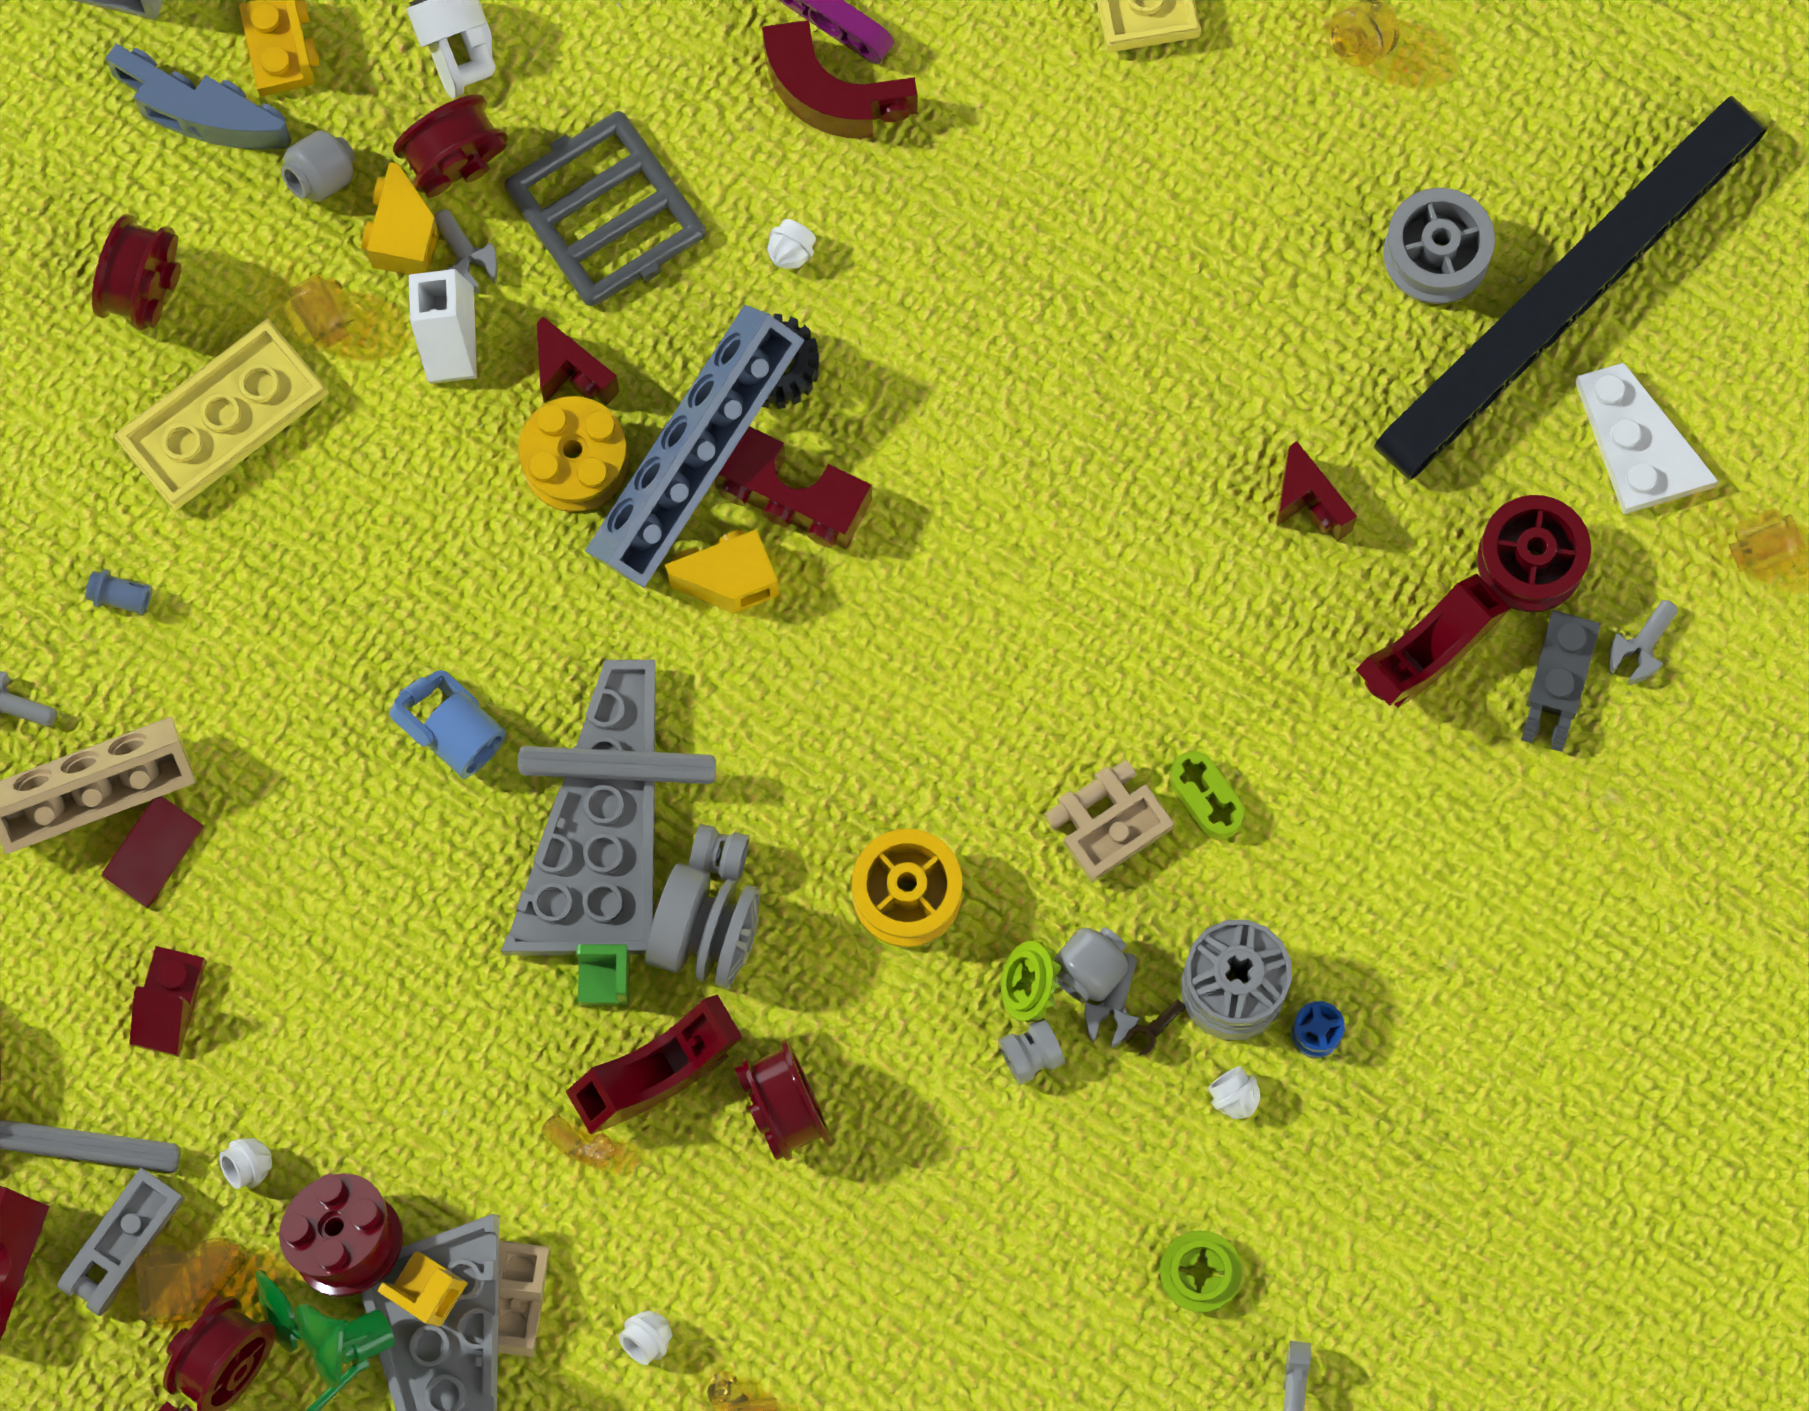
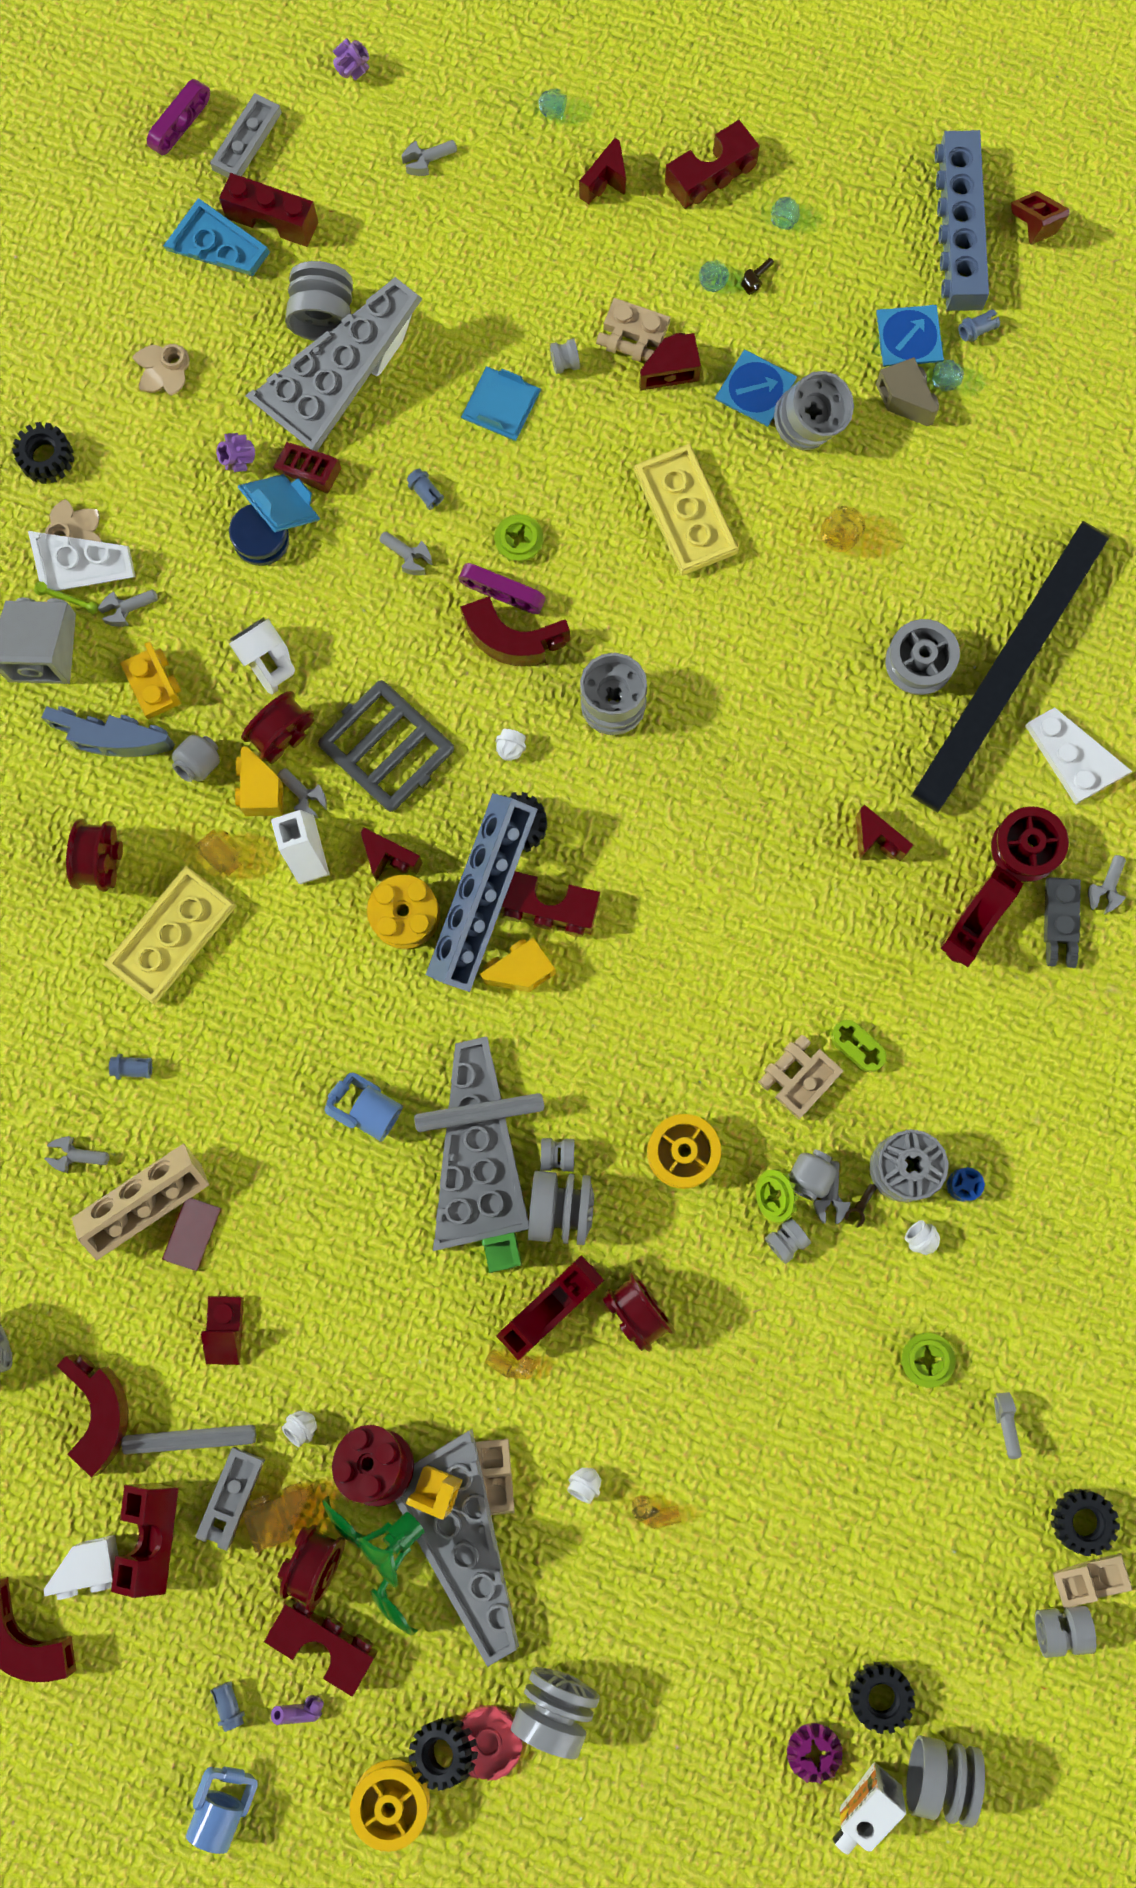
camera: 10 degrees left, 5 degrees up
none -> light grey wheel [580,653,647,735]

